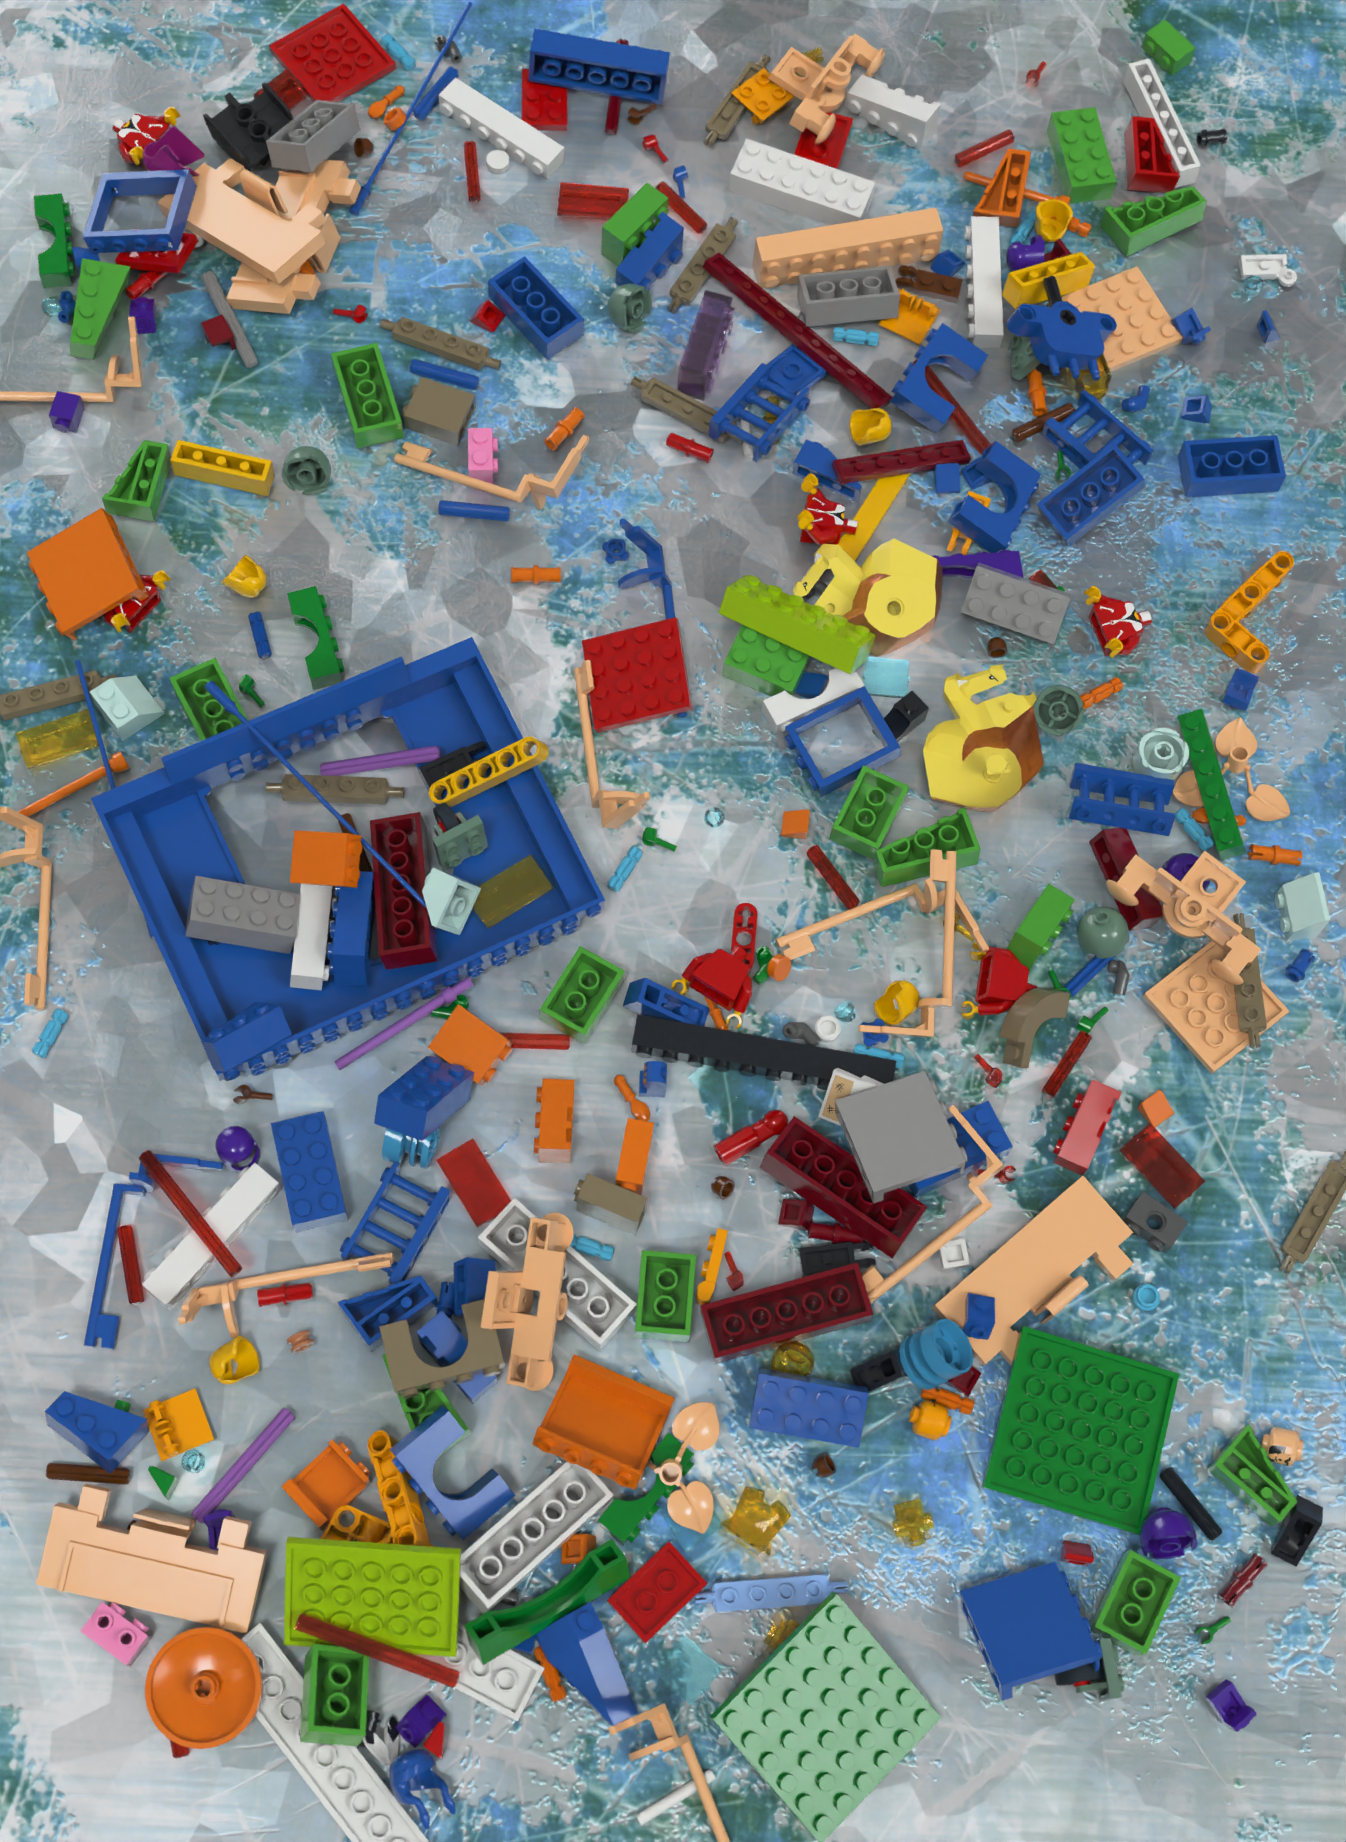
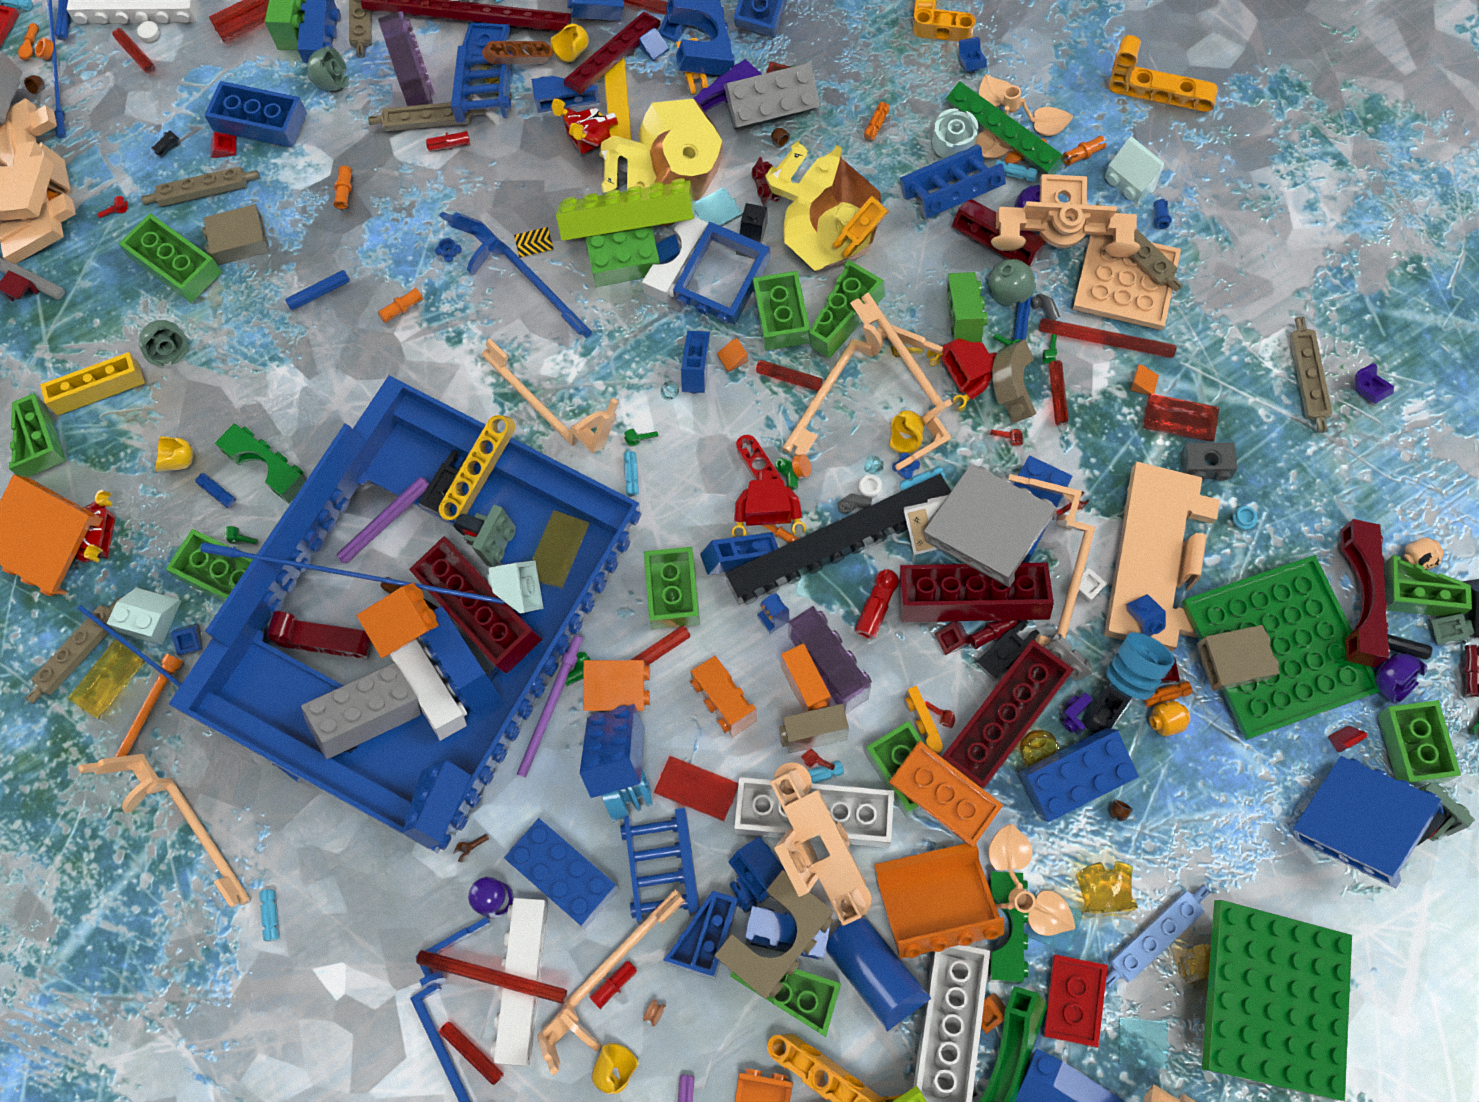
camera: 25 degrees left, 0 degrees up
dark tan plate [266,774,404,804] -> none
arch [390,1405,515,1540] -> none
light nougat piece [394,435,590,510] -> none
blue axle [410,359,479,390] -> none
bright pink brick [468,428,498,484] -> none
red plate [582,617,693,733] -> none
orange piece [614,1074,651,1122] -> none
reddish brown hinge [711,1176,735,1200] -> none
clear yellow brick [892,1498,935,1546] -> none
sand green cylinder [1033,684,1084,735] -> none
wedge [1052,1079,1122,1176] -> none
red torso [1084,586,1152,658] -> none
none -> black pin [151,130,179,158]
none -> blue slope [170,623,202,655]
none -> dark red beam [267,611,371,659]
none -> dark orange beam [482,41,553,64]
none -> sticker [514,227,554,258]
none -> blue slope [681,331,710,394]
none -> dark red hinge [752,157,781,206]
none -> clear purple brick [788,606,872,714]
none -> clear red hand [801,749,835,770]
none -> blue brick [826,917,931,1032]
none -> light orange hinge [833,196,890,258]
none -> orange tile [888,741,1003,847]
none -> clear red axle [1039,318,1177,358]
none -> light grey hinge [1043,633,1093,682]
none -> dark purple bracket [1060,692,1093,736]
none -> dark tan brick [1197,625,1279,692]
none -> dark red arch [1340,519,1390,667]
none -> sand green bracket [1431,613,1474,646]

